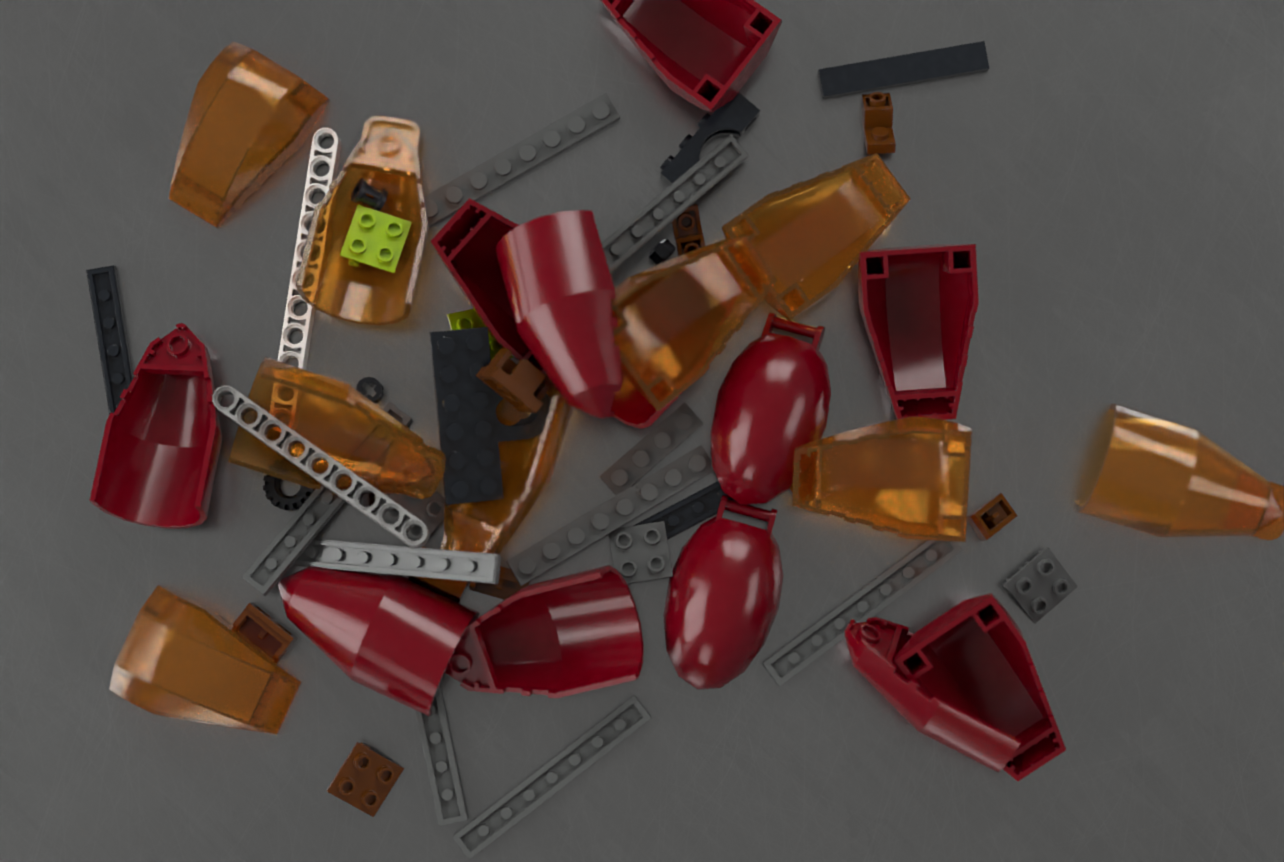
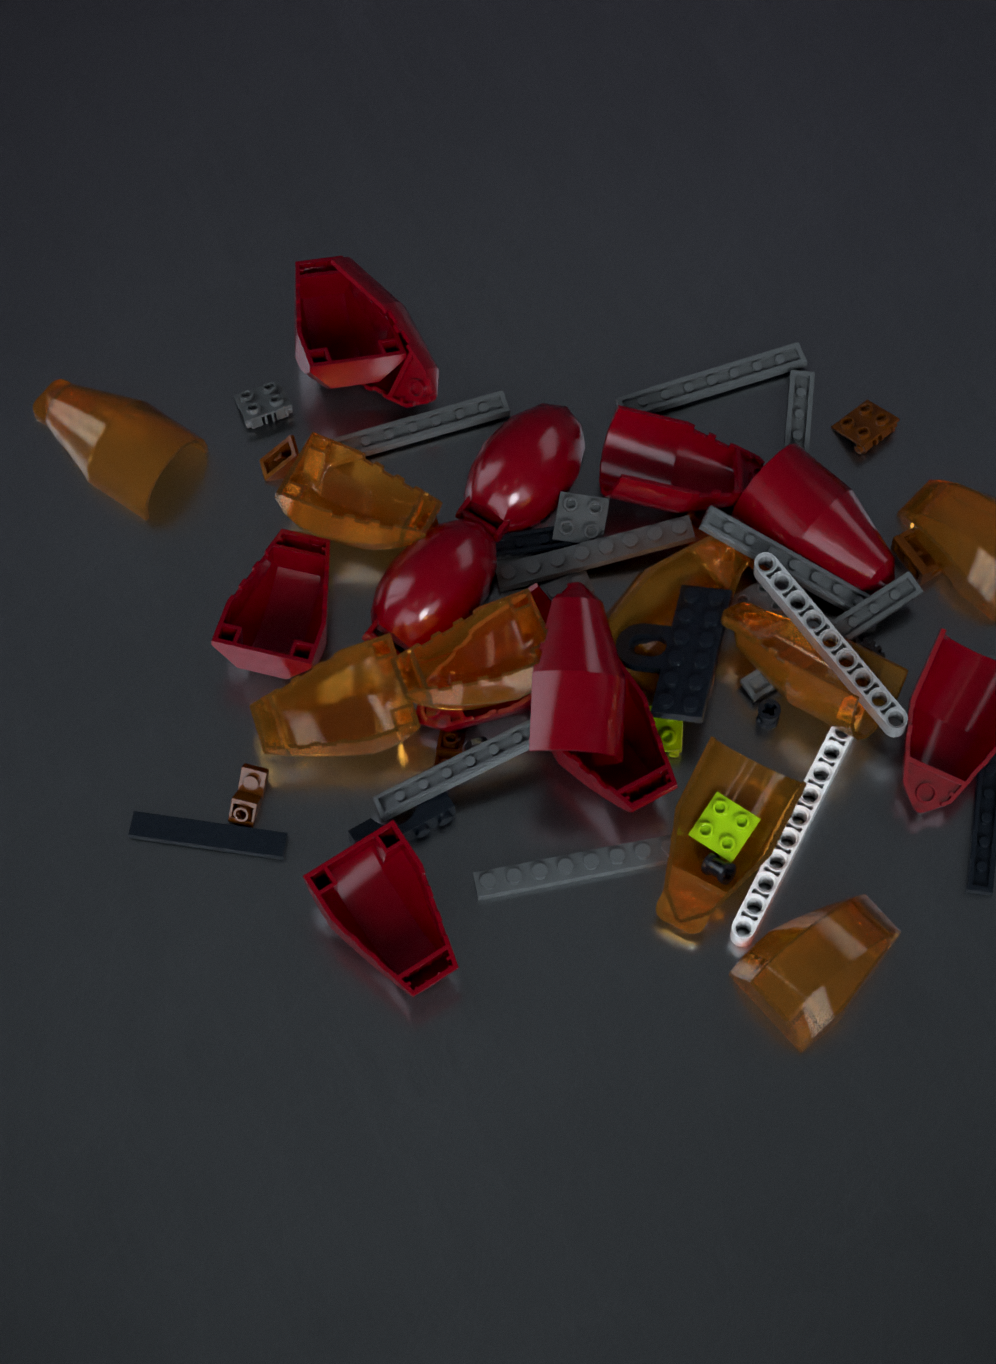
camera: 160 degrees left, 20 degrees down
reddish brown panel [476,349,552,413] -> none

